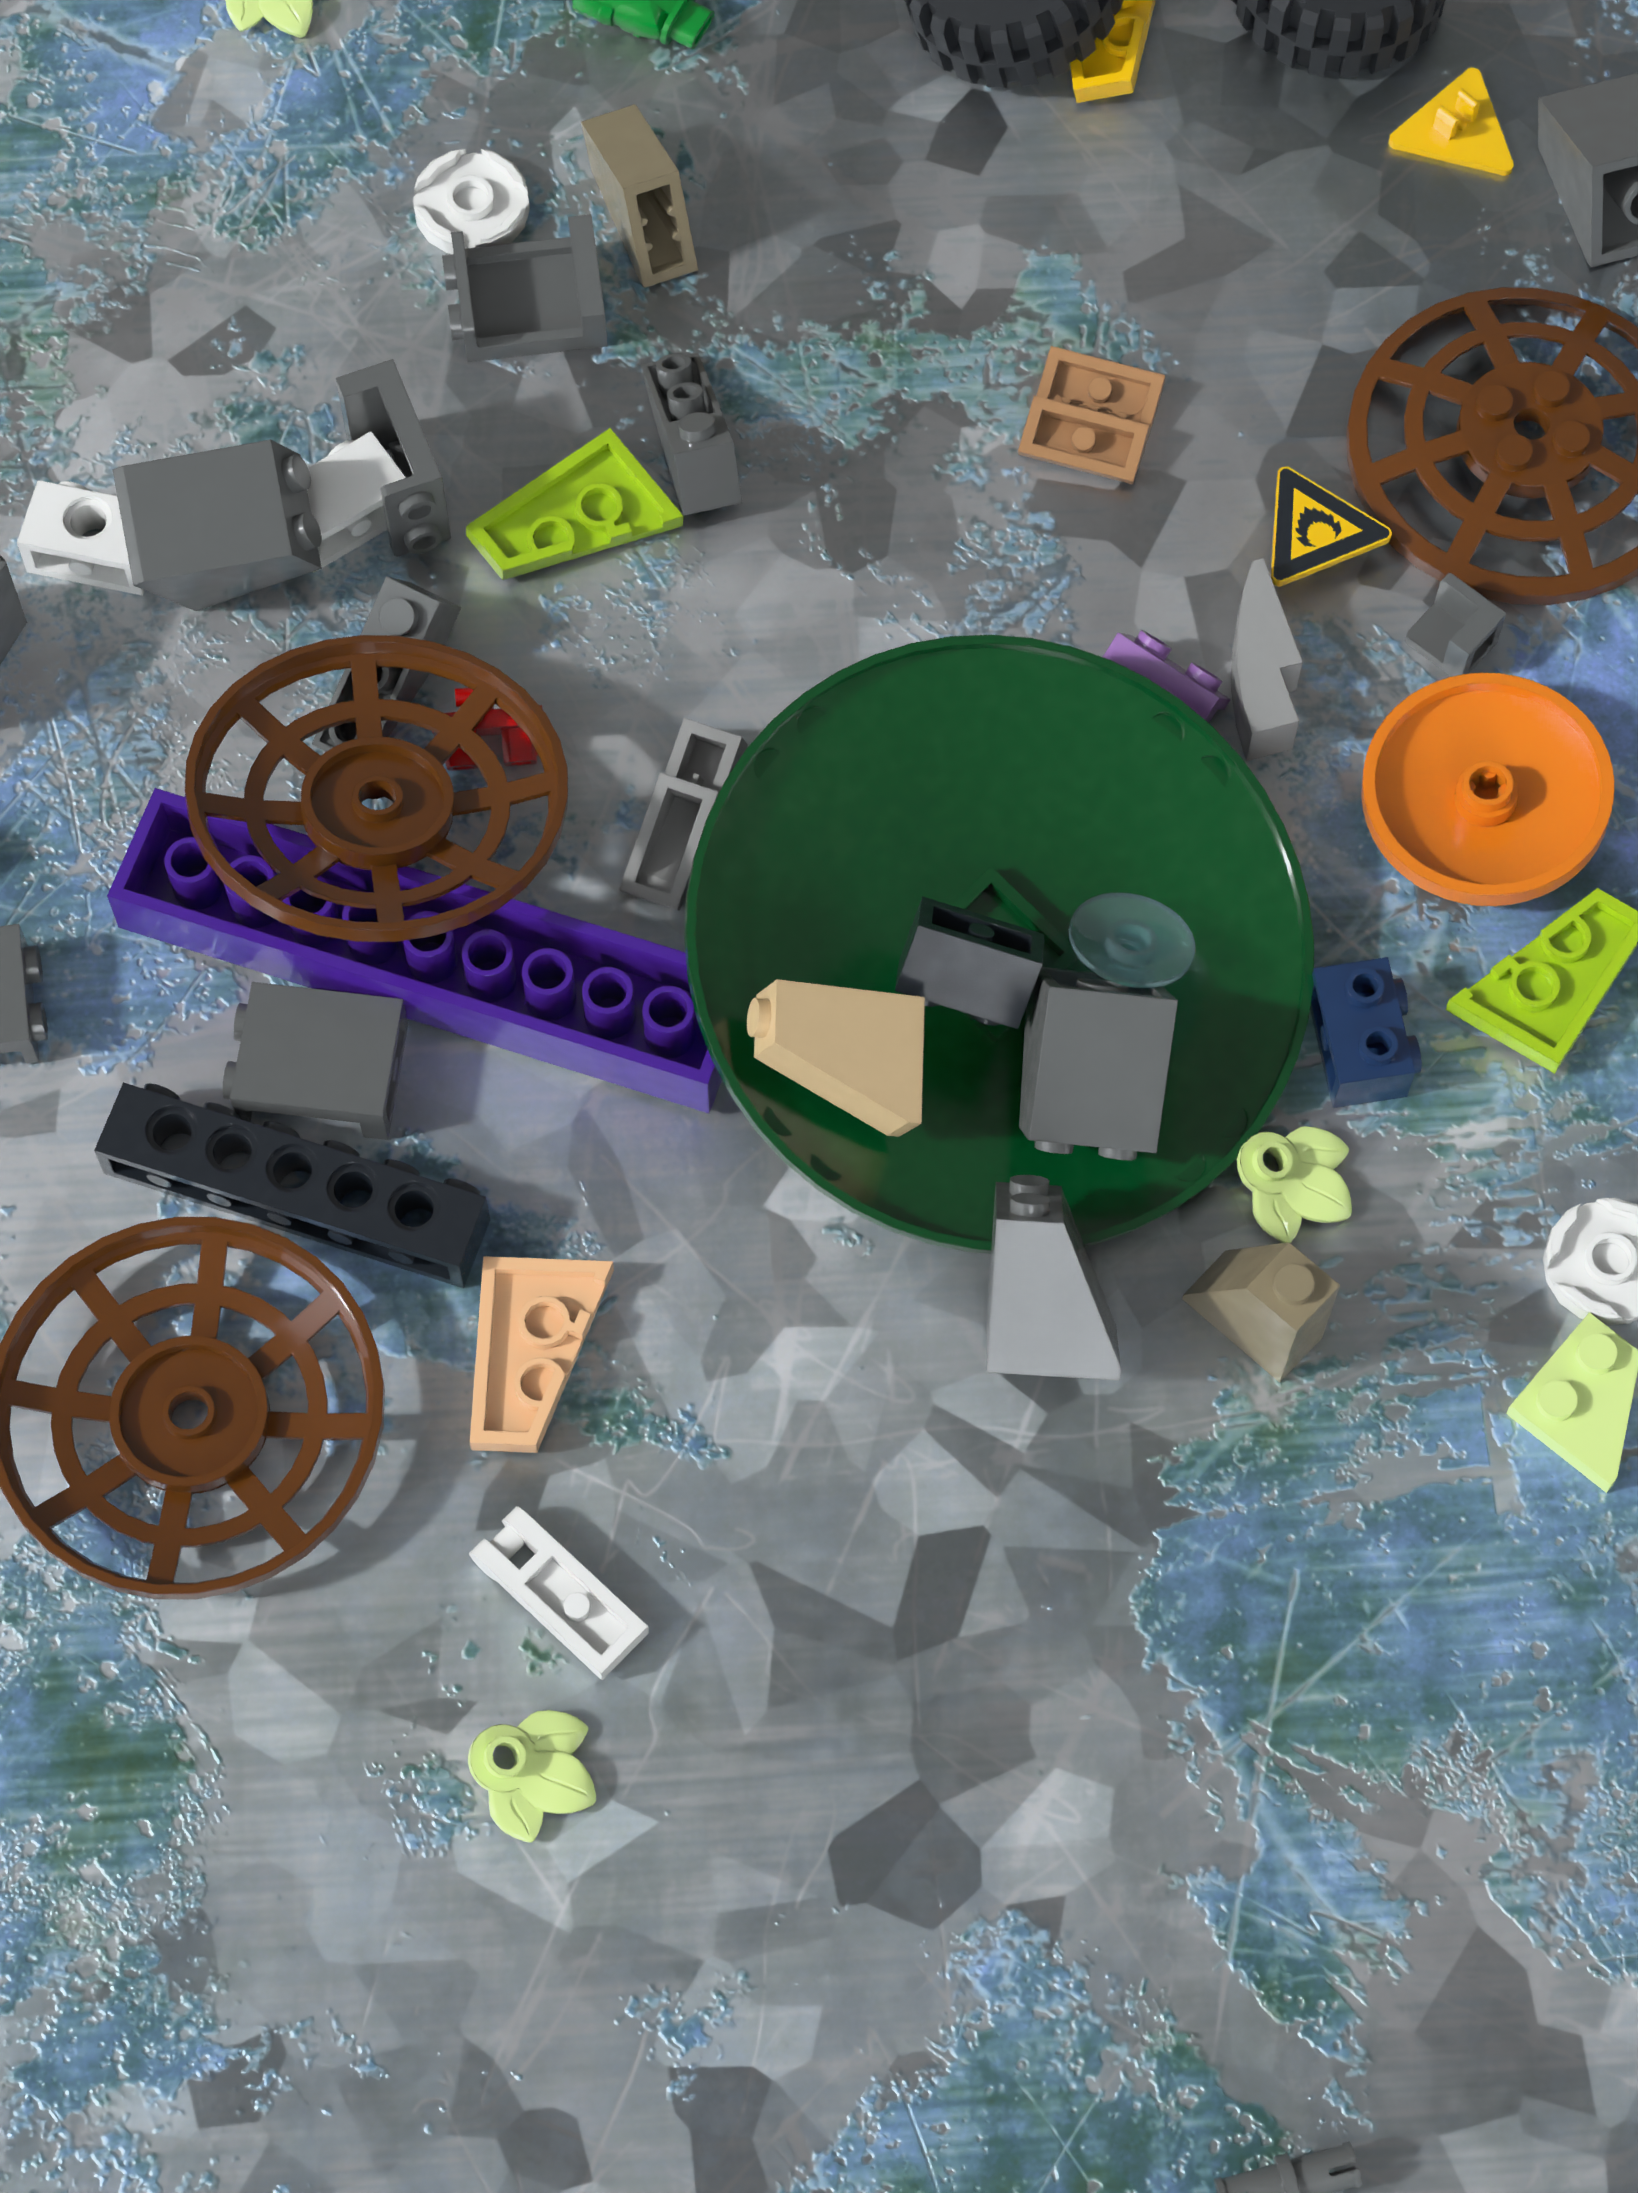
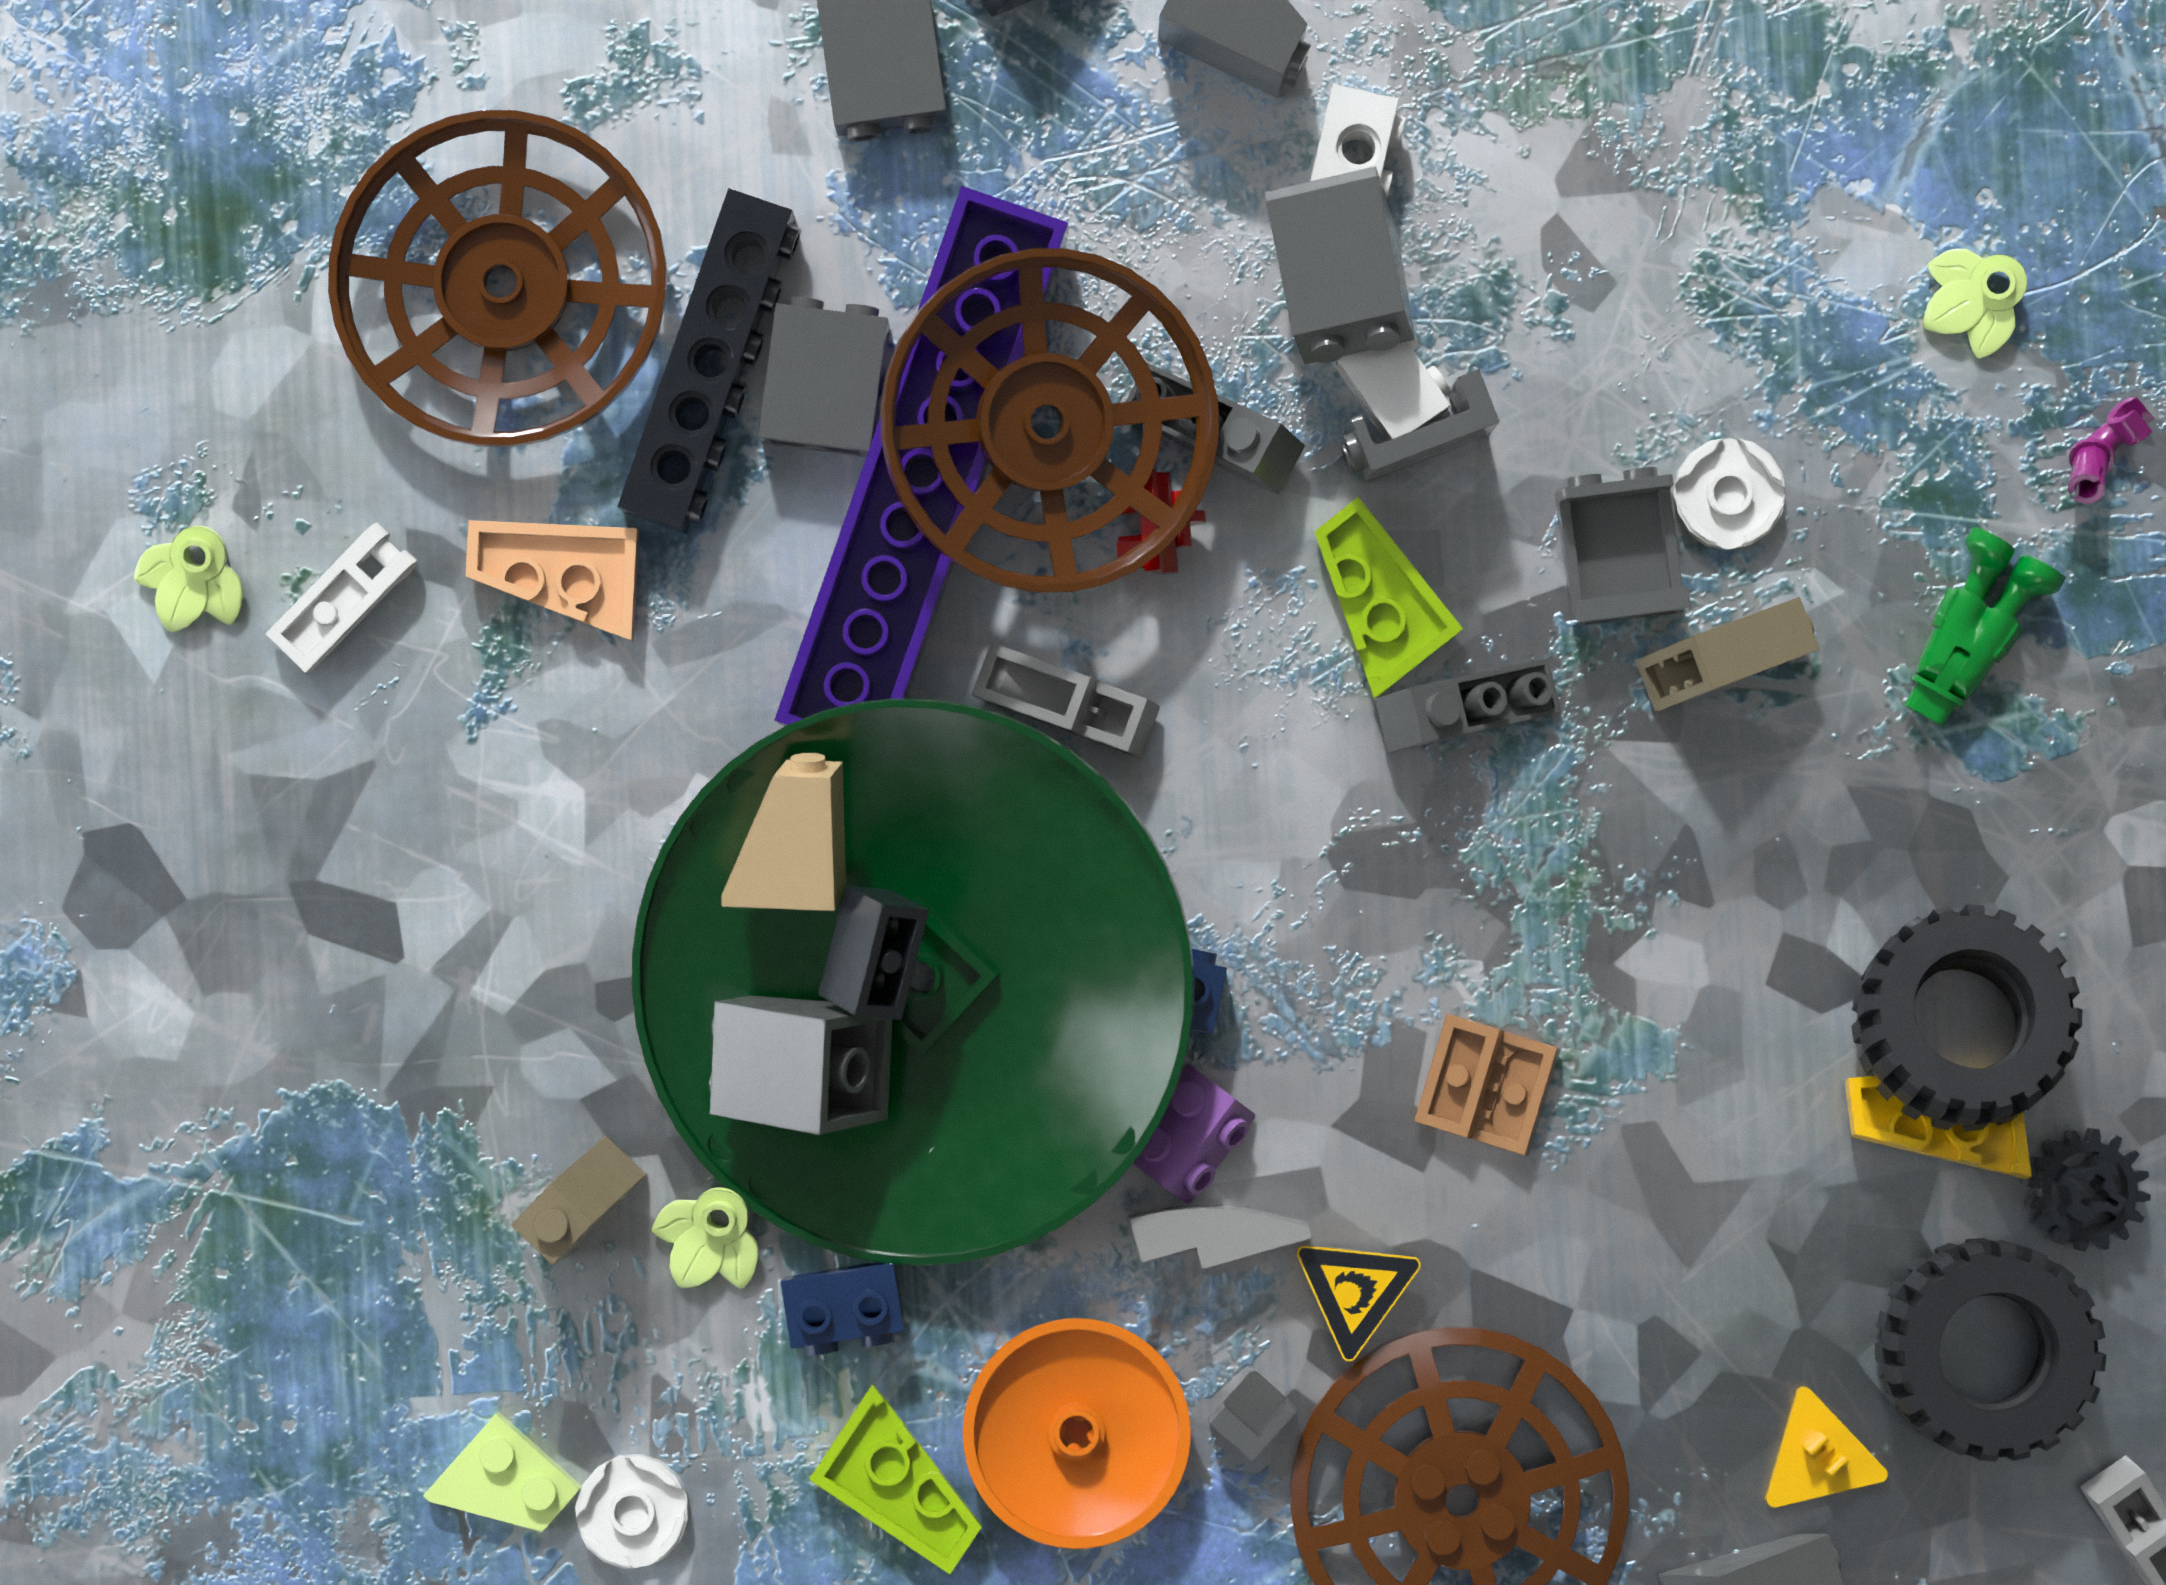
camera: 90 degrees right, 20 degrees up
slope [986,1175,1121,1381] -> none
clear light blue dish [1069,893,1195,988] -> none

